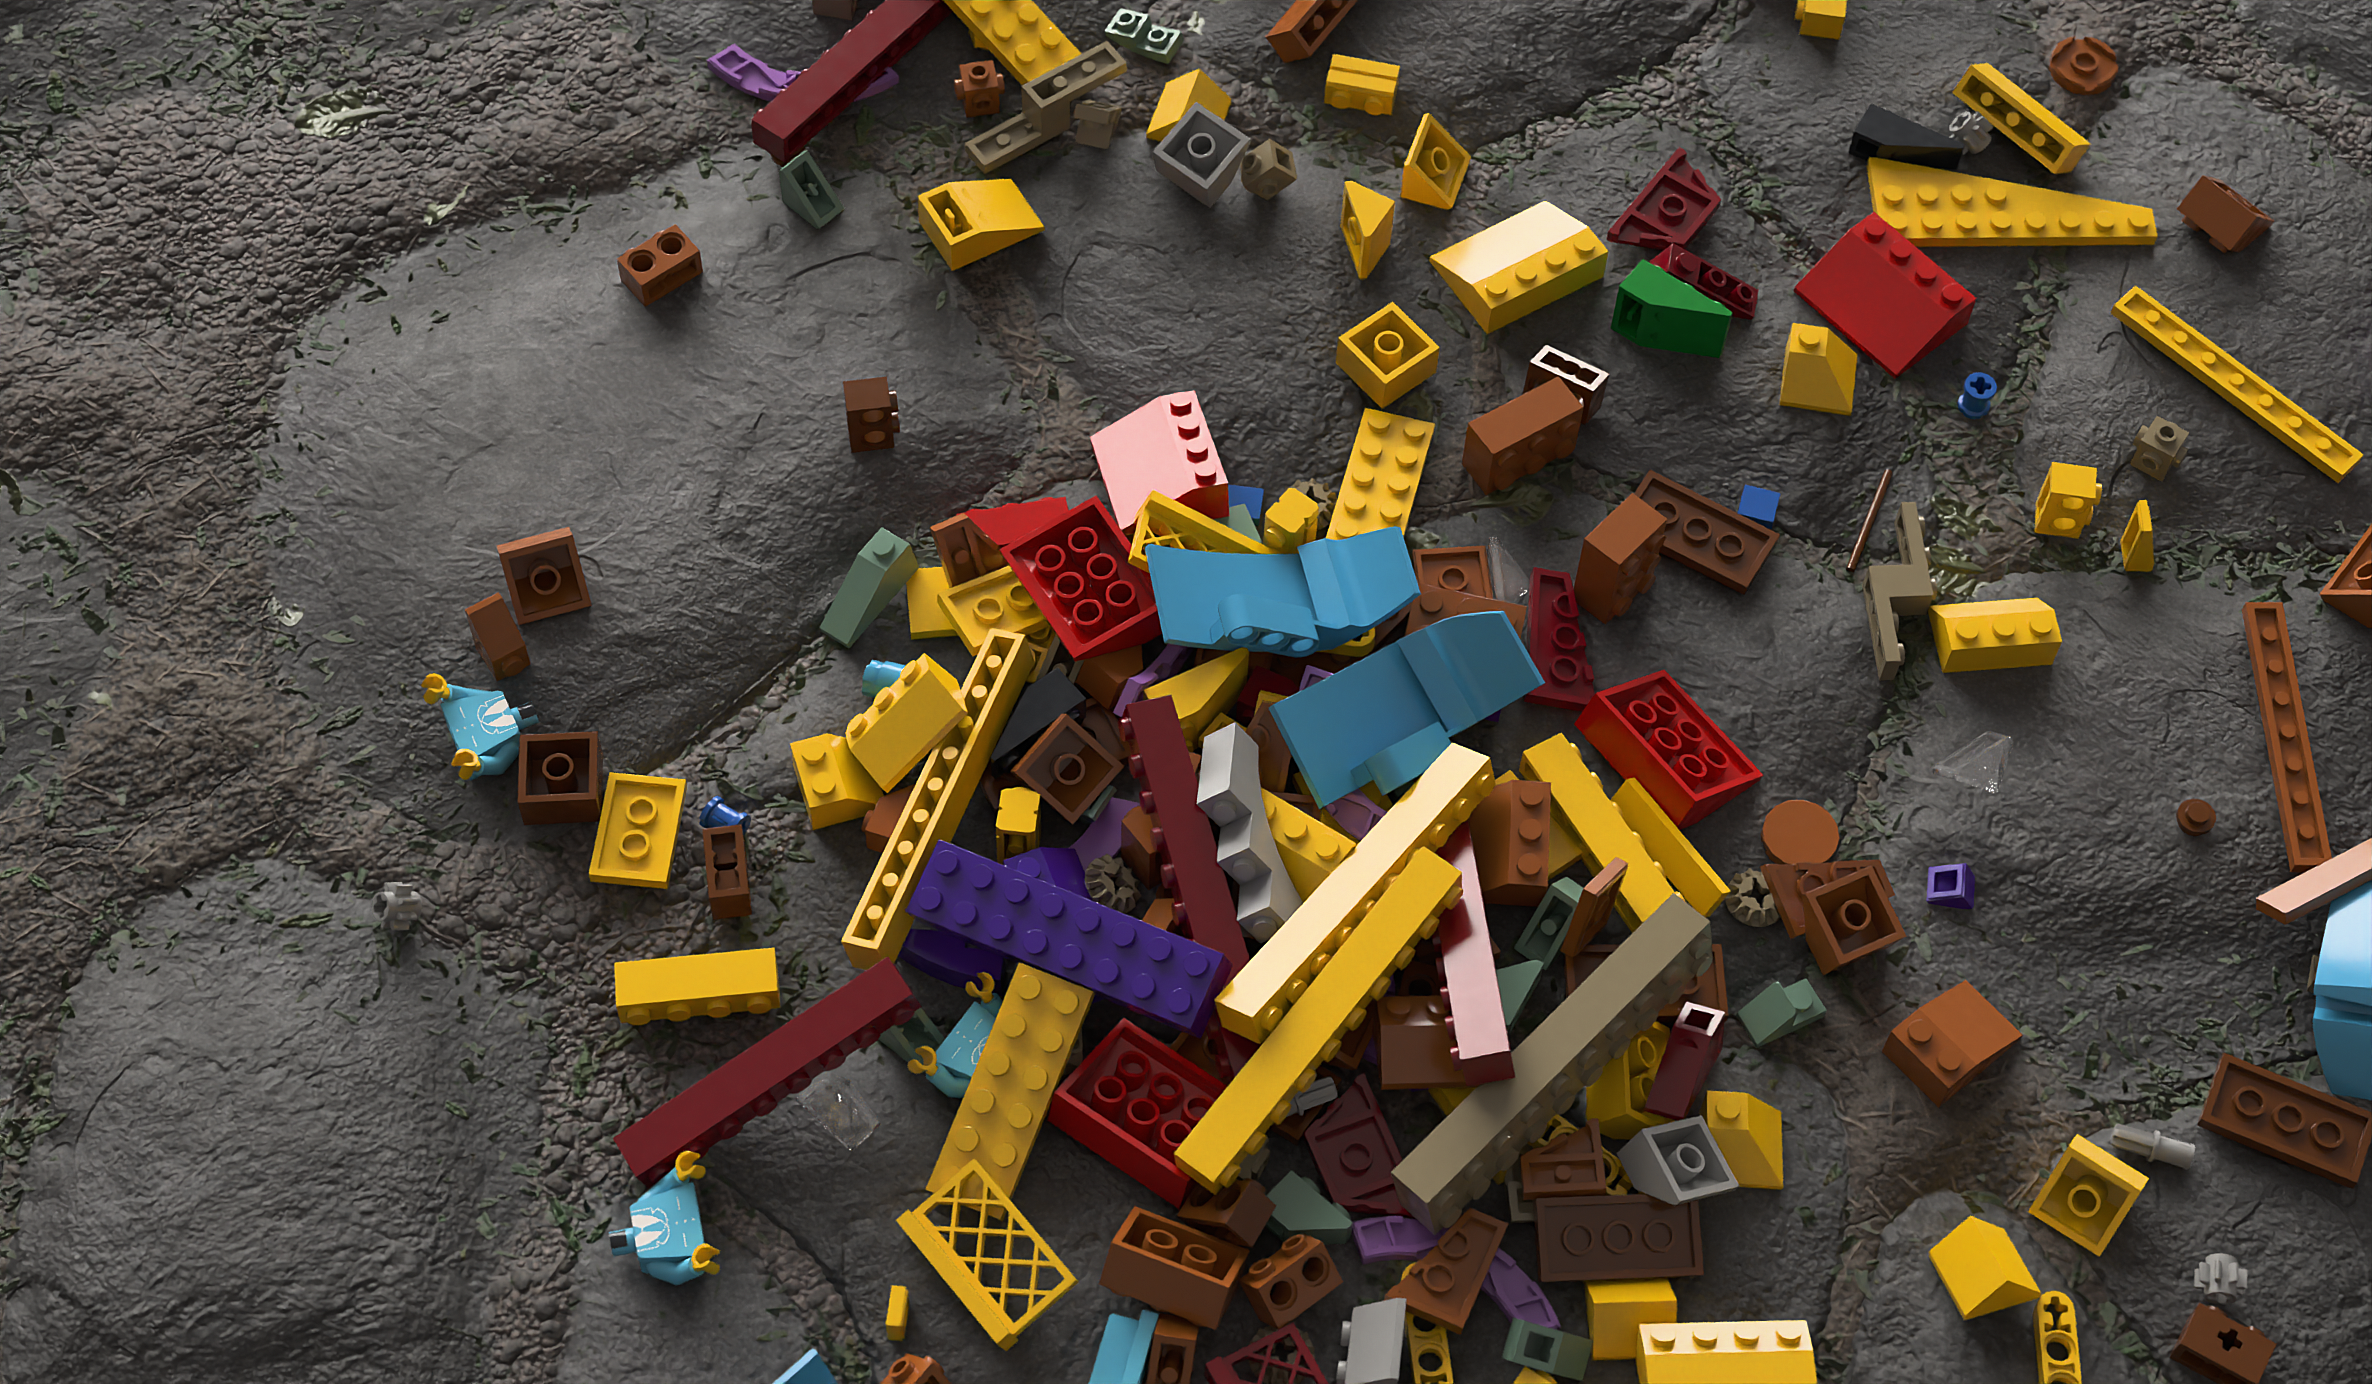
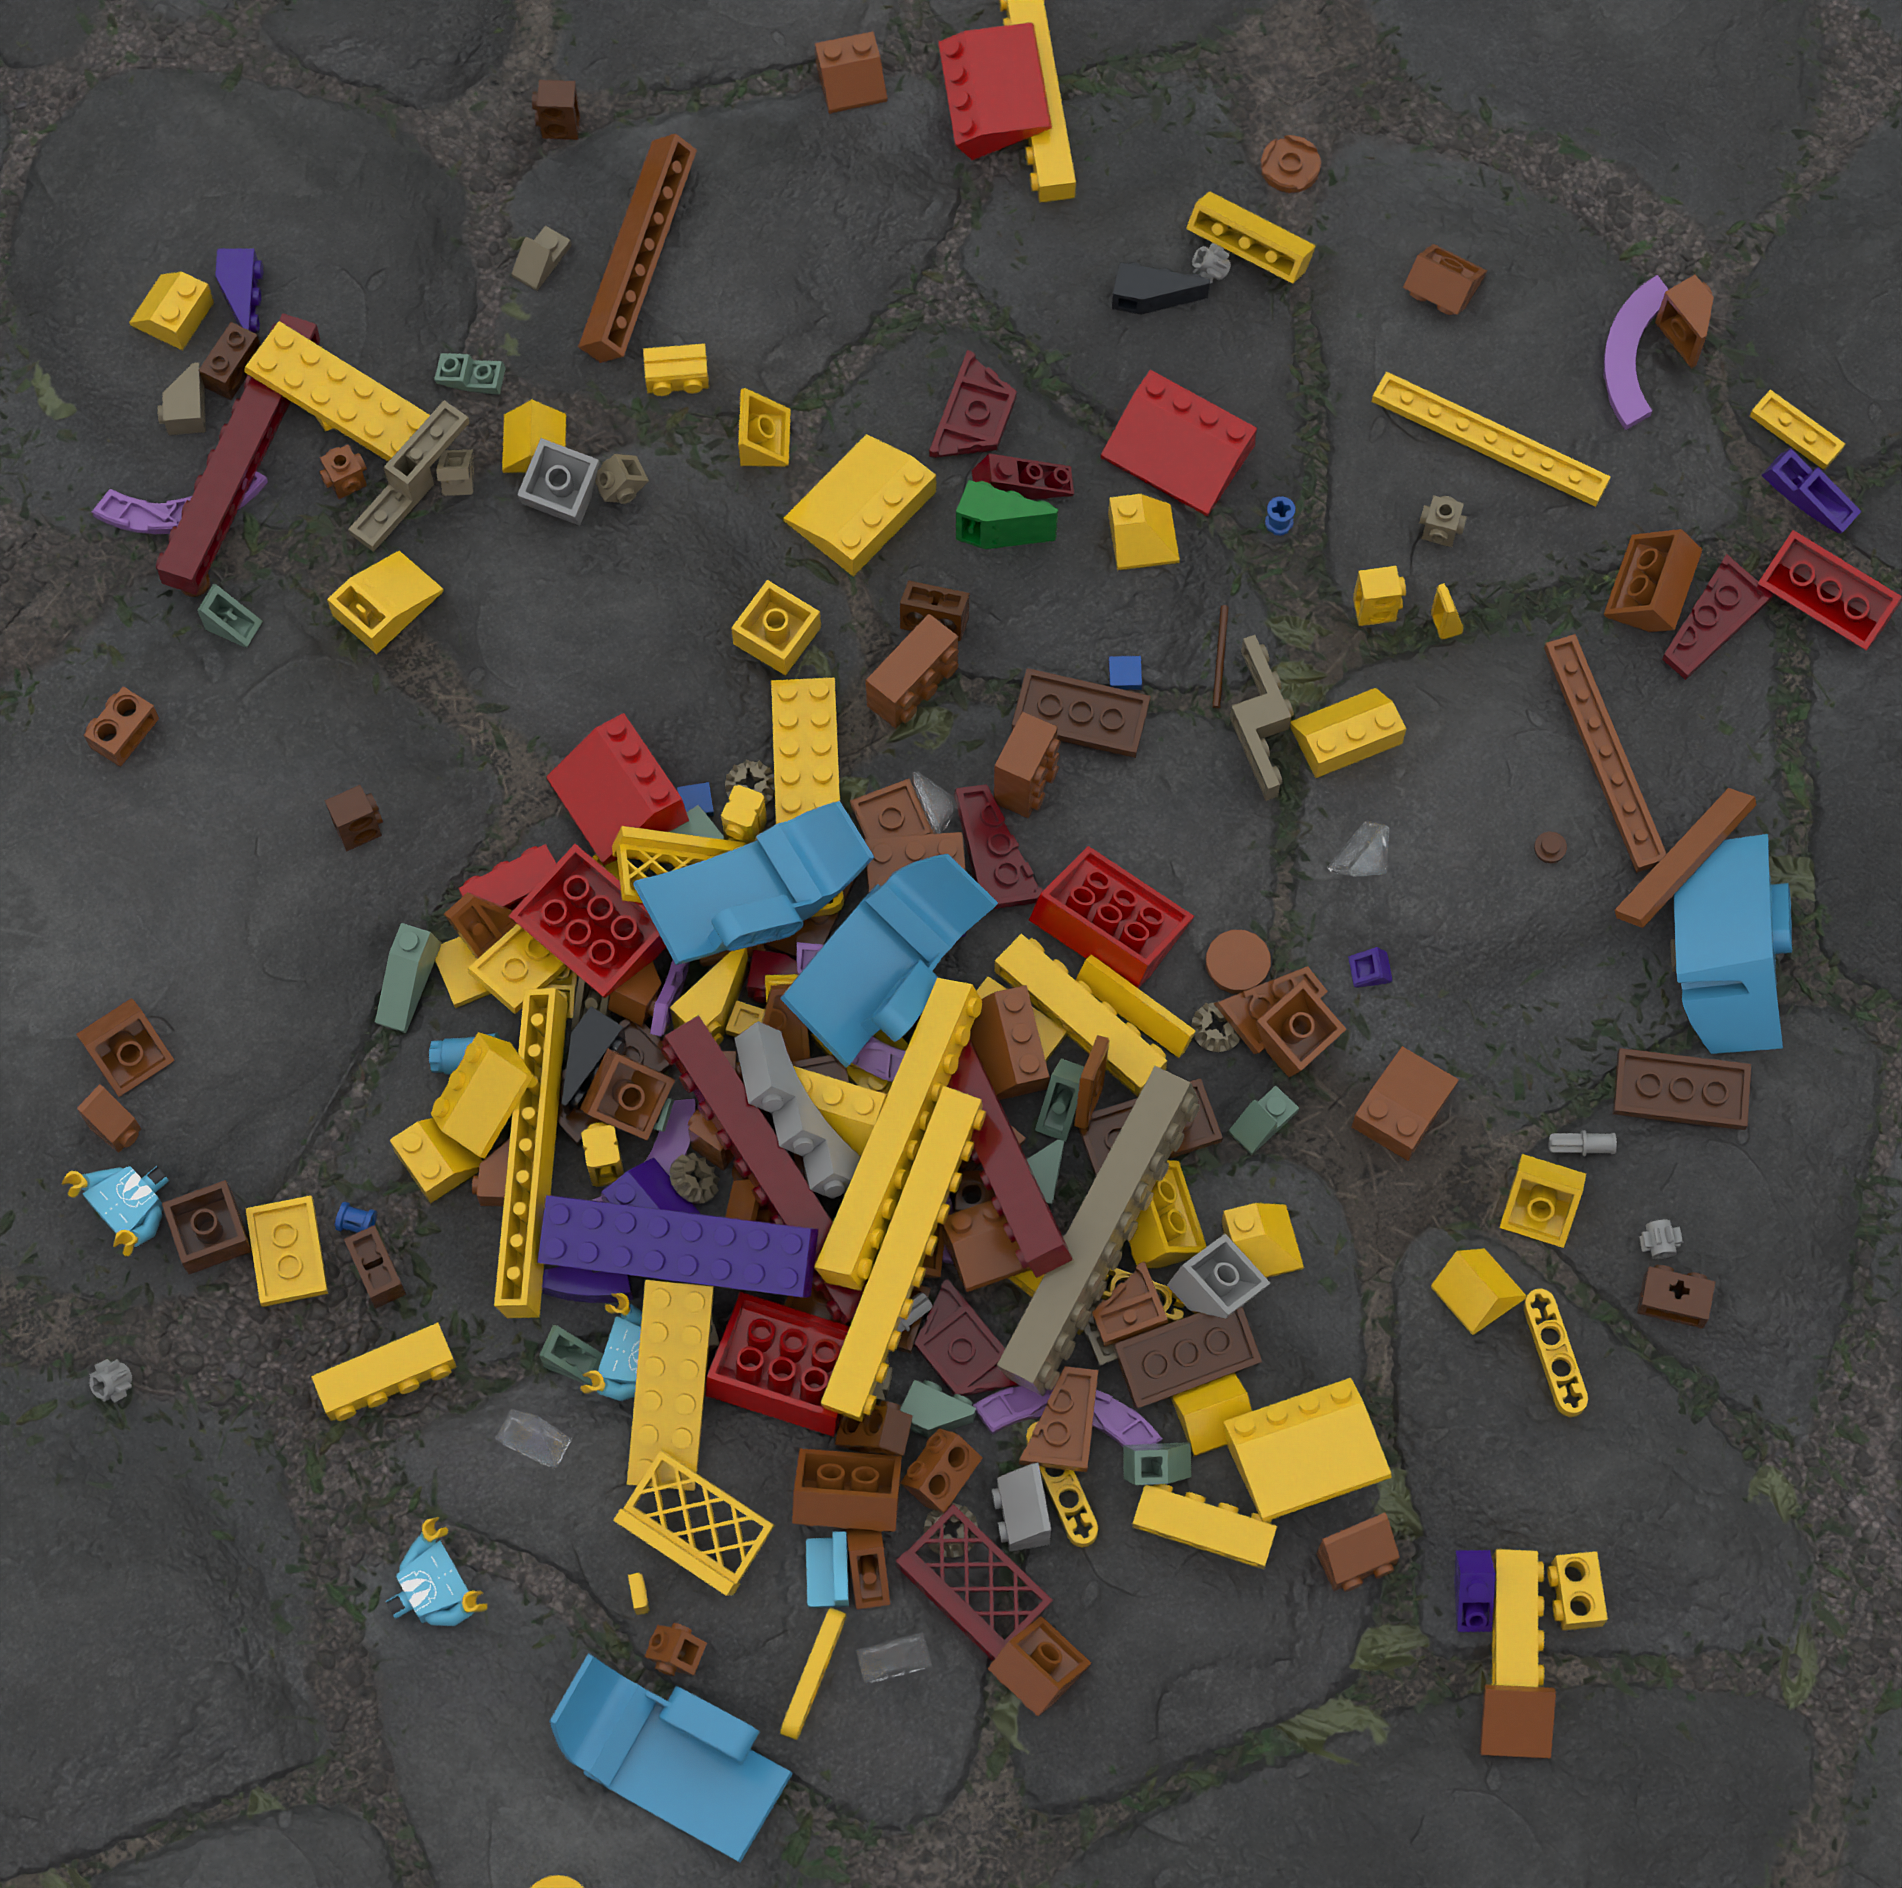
camera: 15 degrees left, 10 degrees up
dark red brick [613,956,922,1188] -> none
yellow slope [1340,181,1395,280] -> none
dark red slope [1644,1002,1725,1121] -> none
yellow wing [1867,158,2158,247] -> none

